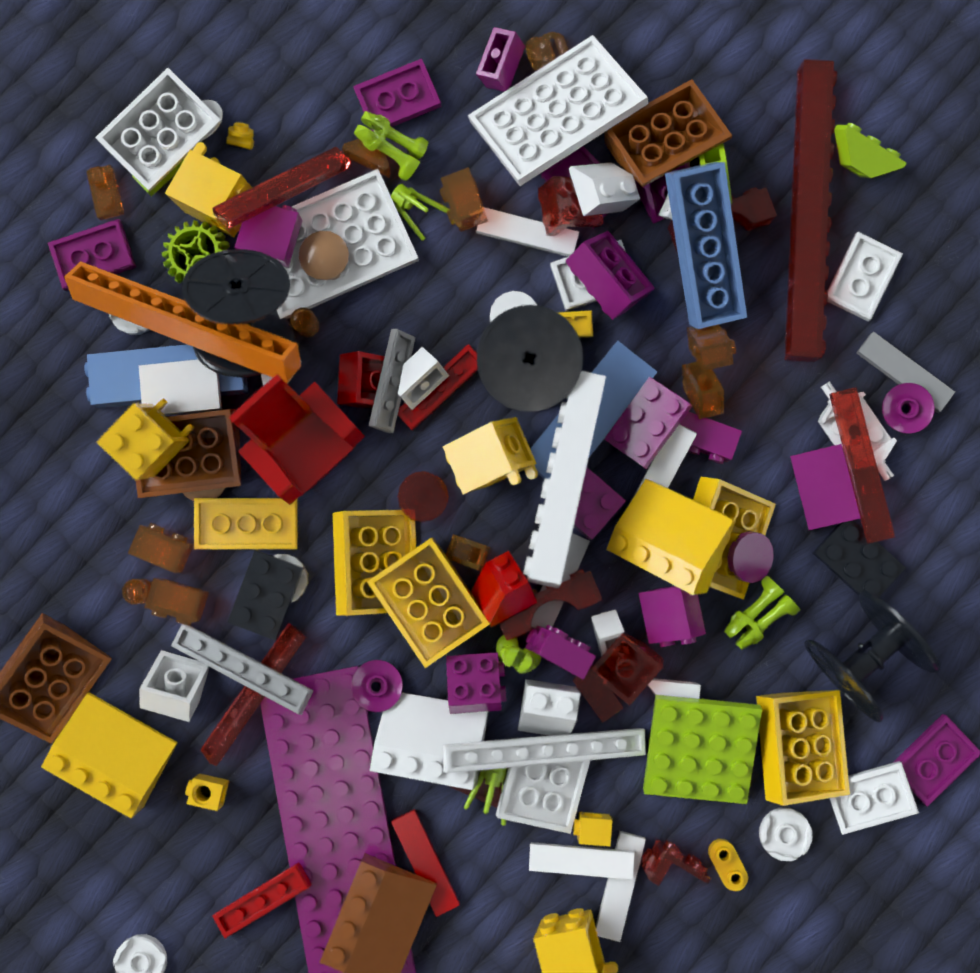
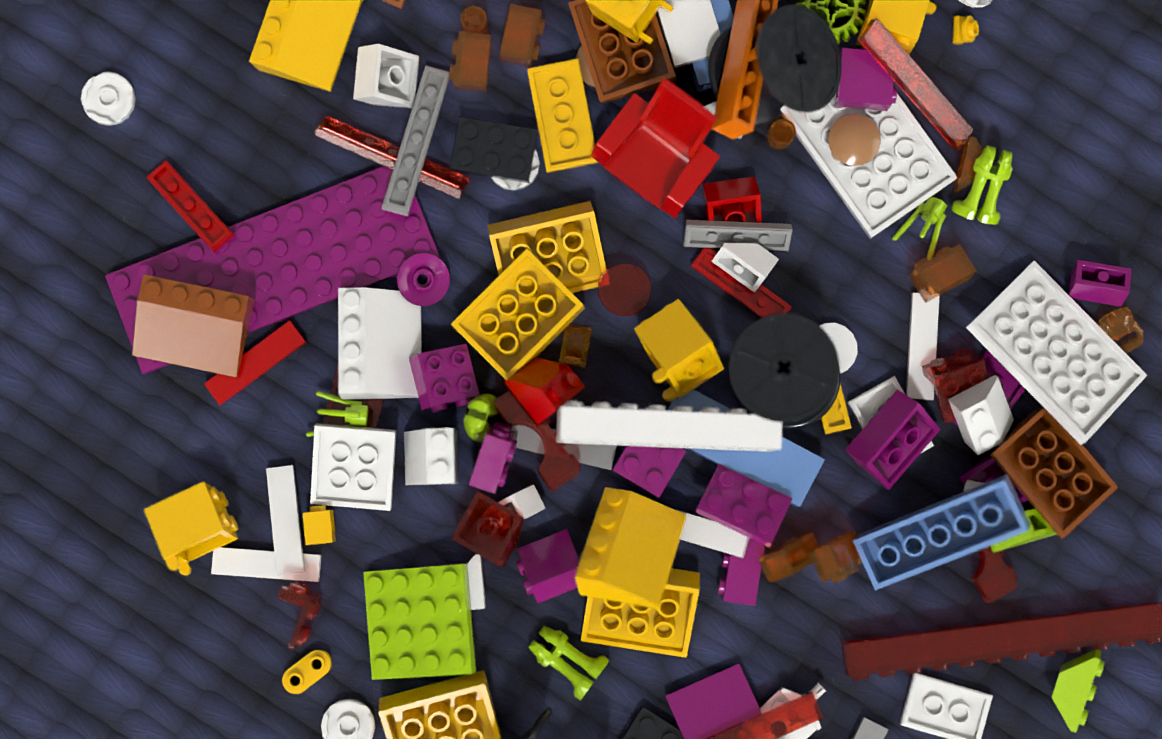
camera: 75 degrees right, 0 degrees up
yellow brick [185,774,229,811] -> none
magenta plate [353,58,441,132] -> none
white tile [443,728,646,773] -> none
clear red plate [572,665,623,723] -> none
magenta tile [727,531,774,583] -> none

